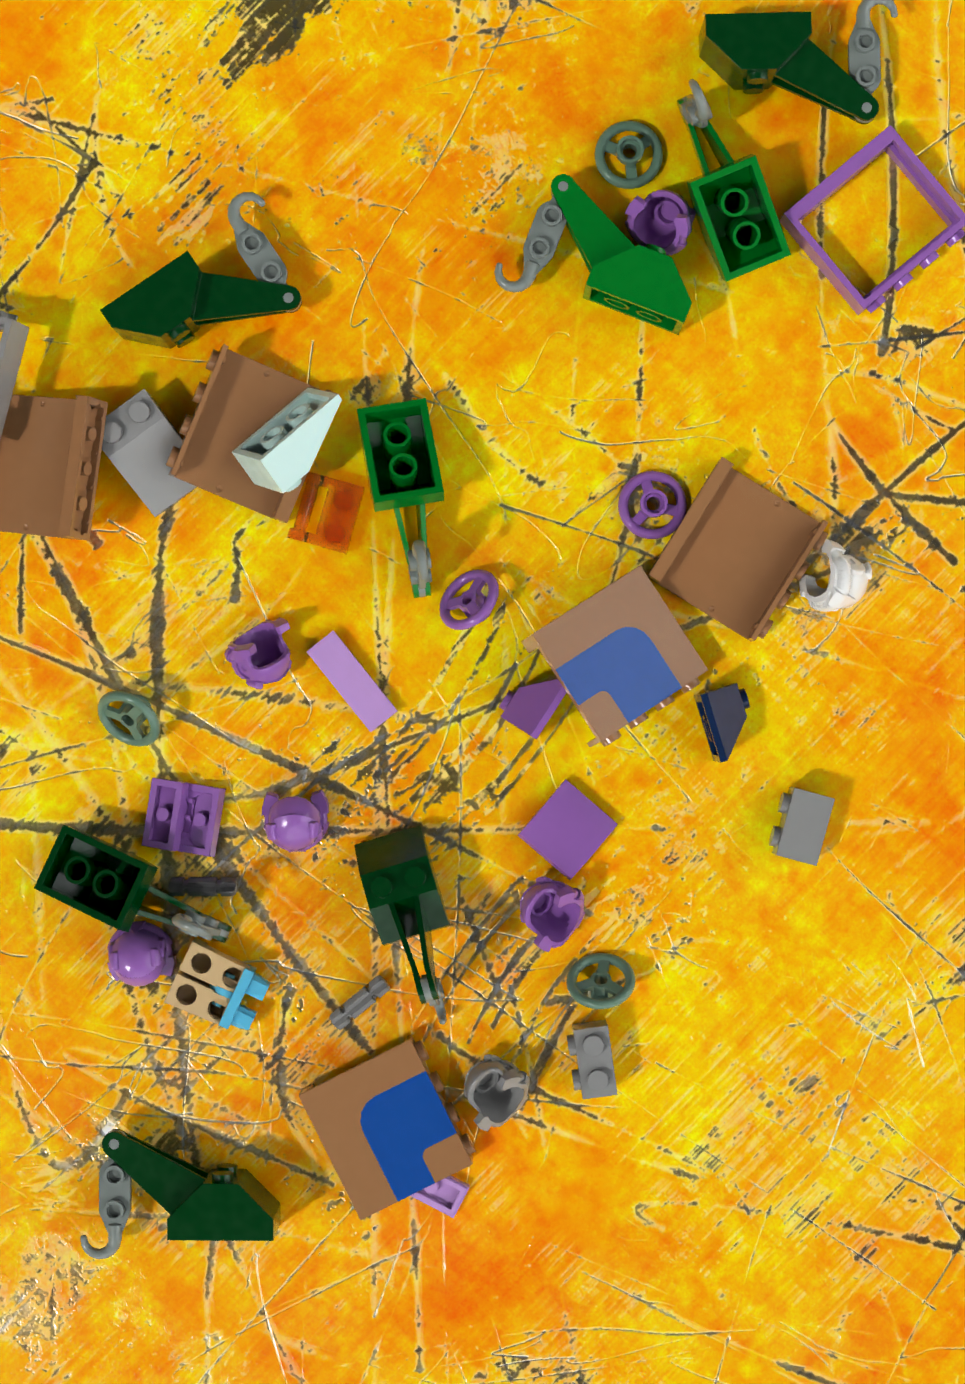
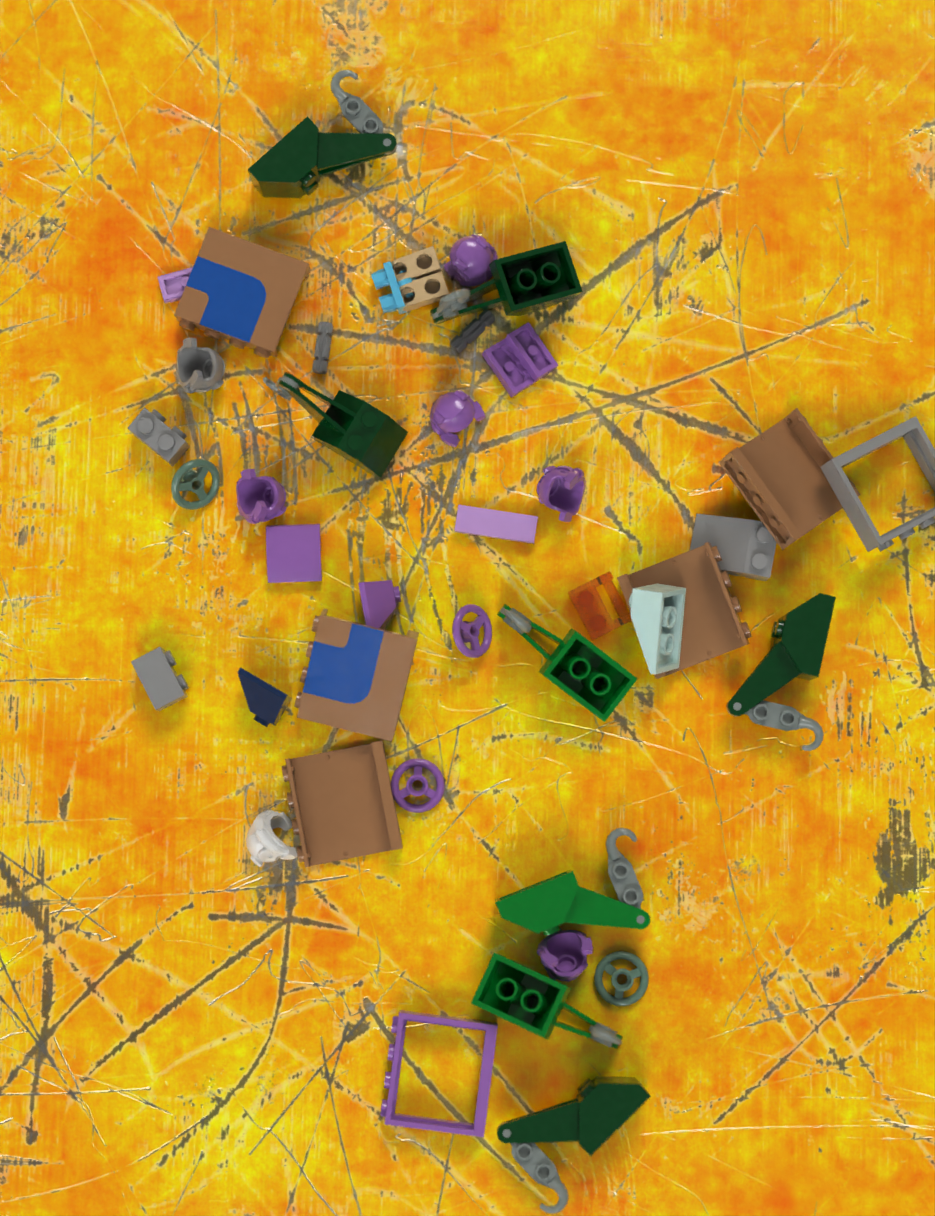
camera: 140 degrees right, 5 degrees down
sand green piece [98,691,160,747] -> none

